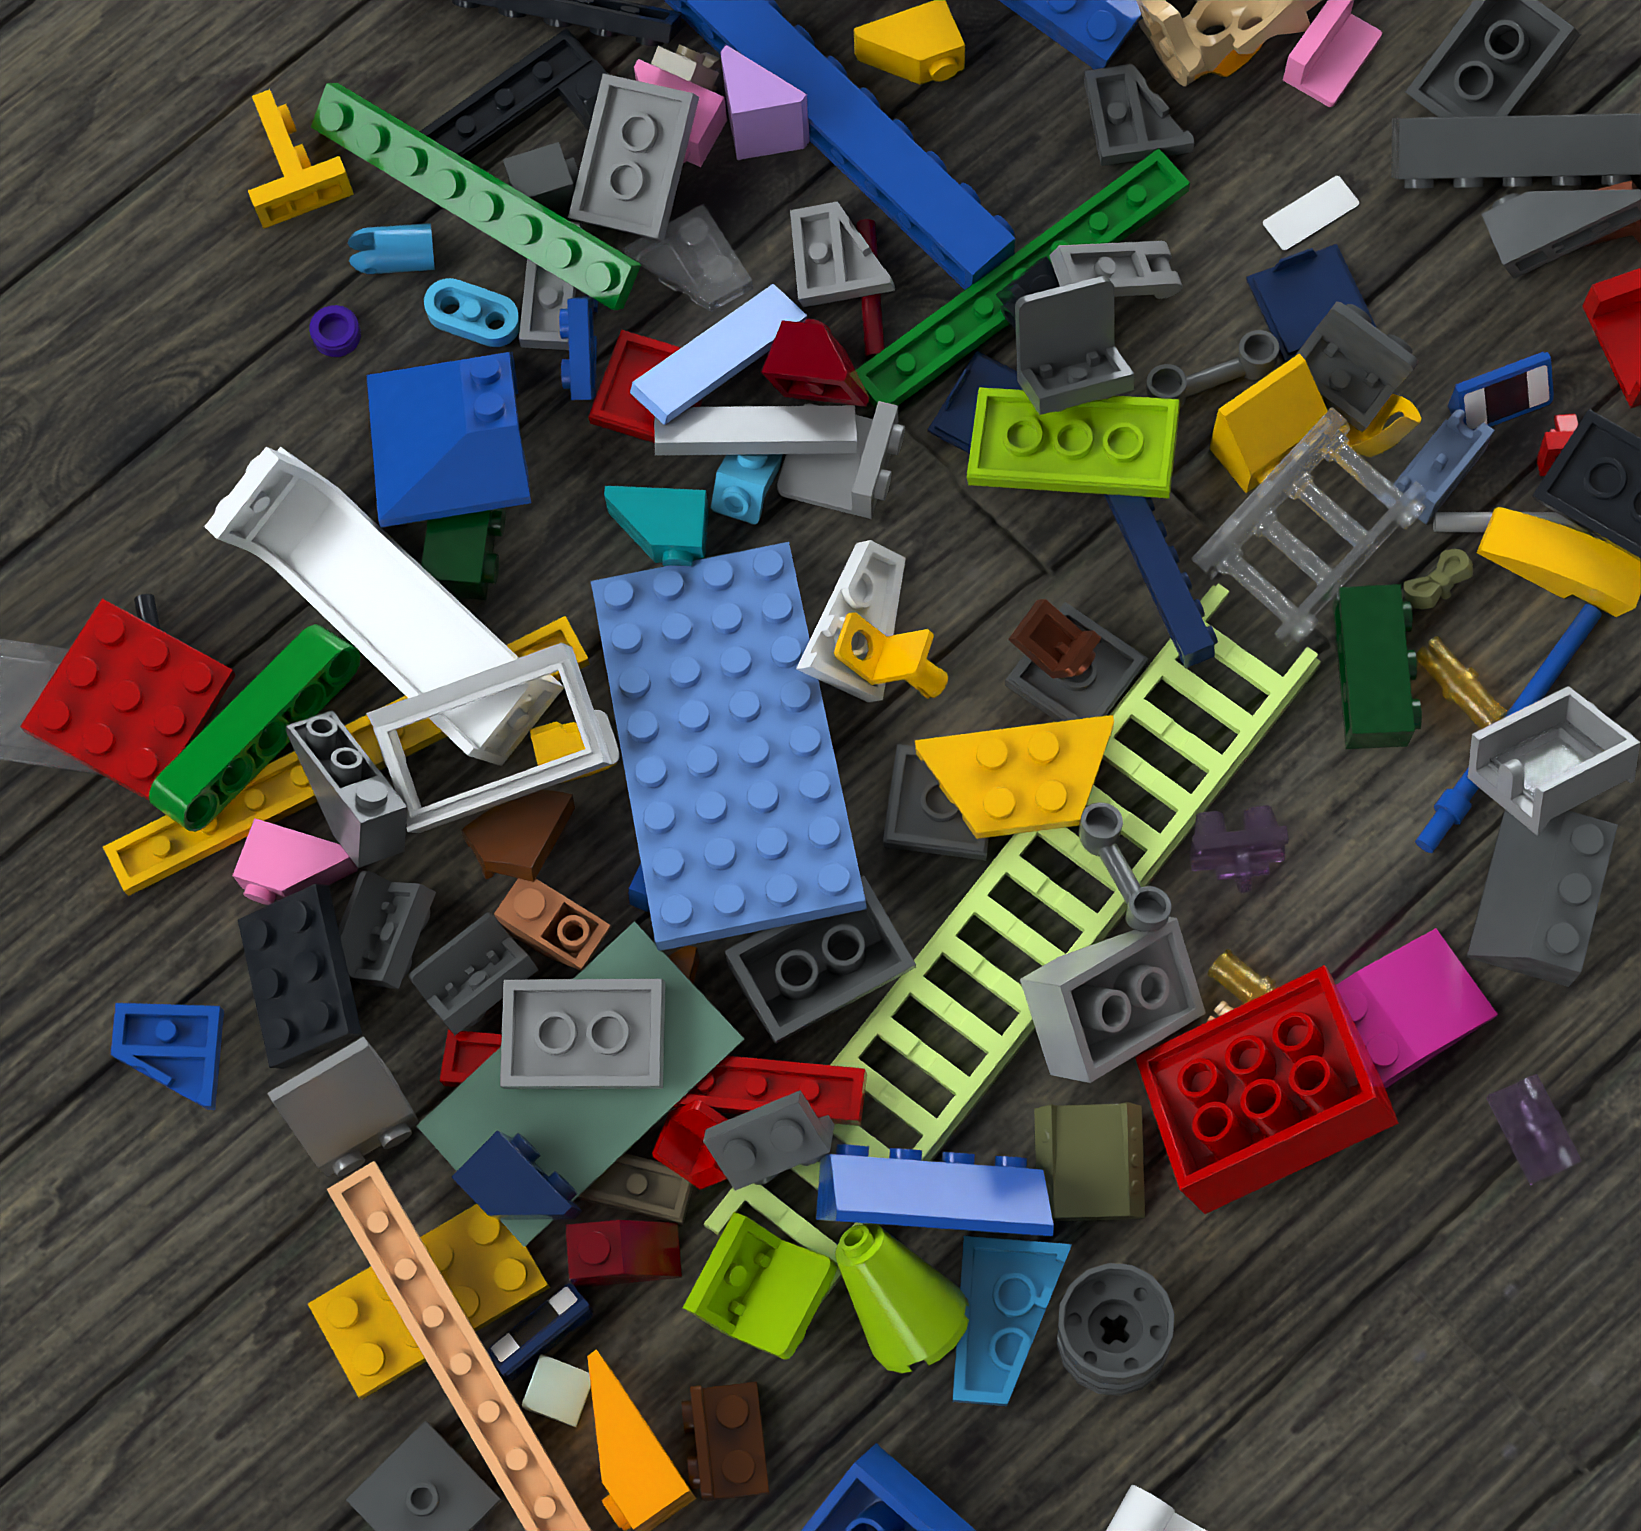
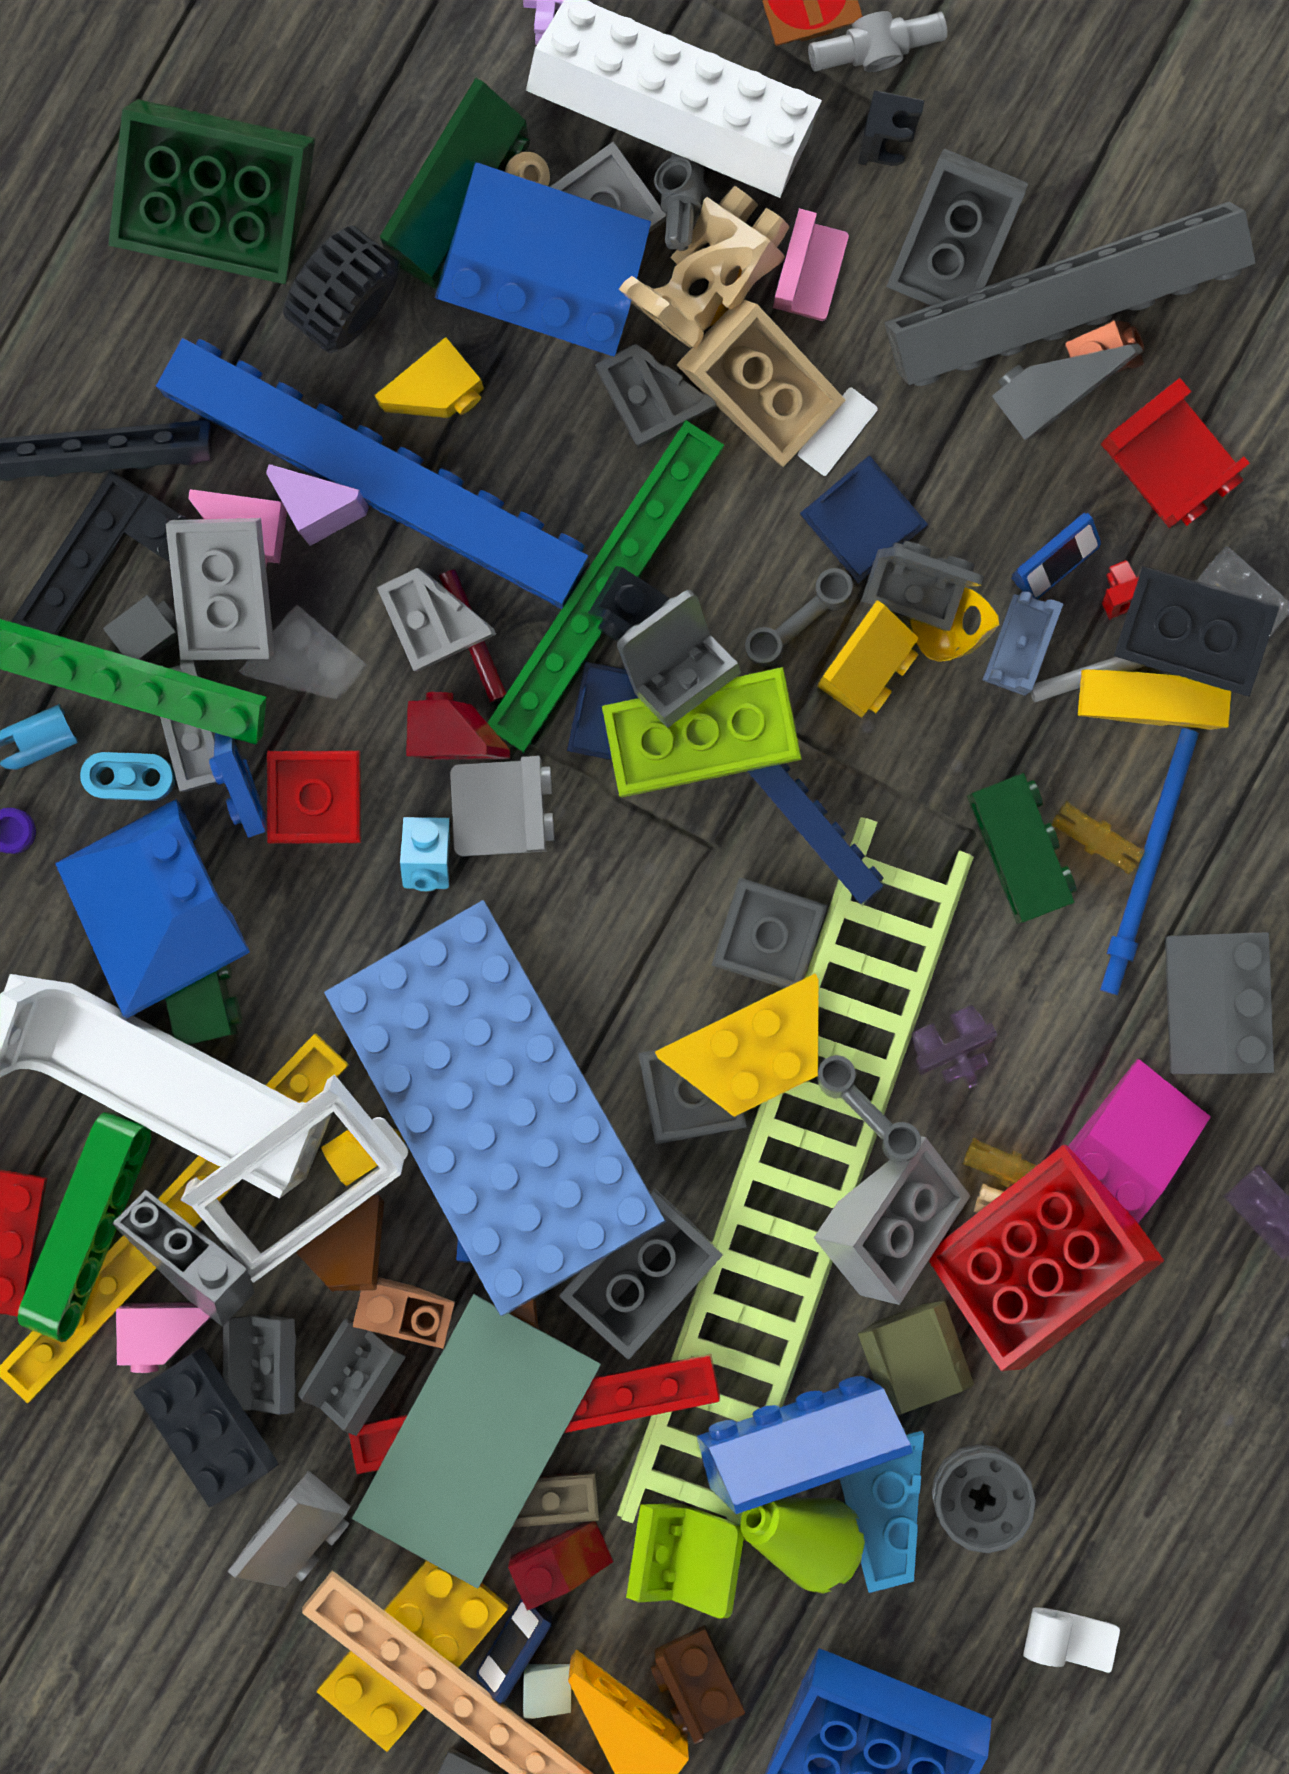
camera: 20 degrees left, 15 degrees up
blue wing [111,1003,224,1110] -> none
dark blue slope [452,1130,582,1220] -> none
light grey plate [500,979,666,1089] -> none
teal slope [604,486,709,566] -> none
light blue tile [630,284,807,425] -> none
dark tan plate [651,44,722,92] -> none
red panel [652,1100,728,1189] -> none
light grey tile [654,405,857,455] -> none
dark grey bracket [703,1090,834,1191] -> none
white wing [796,540,906,702] -> none
yellow bracket [834,612,948,699] -> none
copper bracket [1008,599,1101,679] -> none
light grey plate [1049,241,1183,299] -> none
clear fence [1191,407,1426,647] -> none
olive piece [1404,549,1473,609] -> none
light grey window [1467,686,1640,836] -> none
none -> tan slope [677,300,846,467]

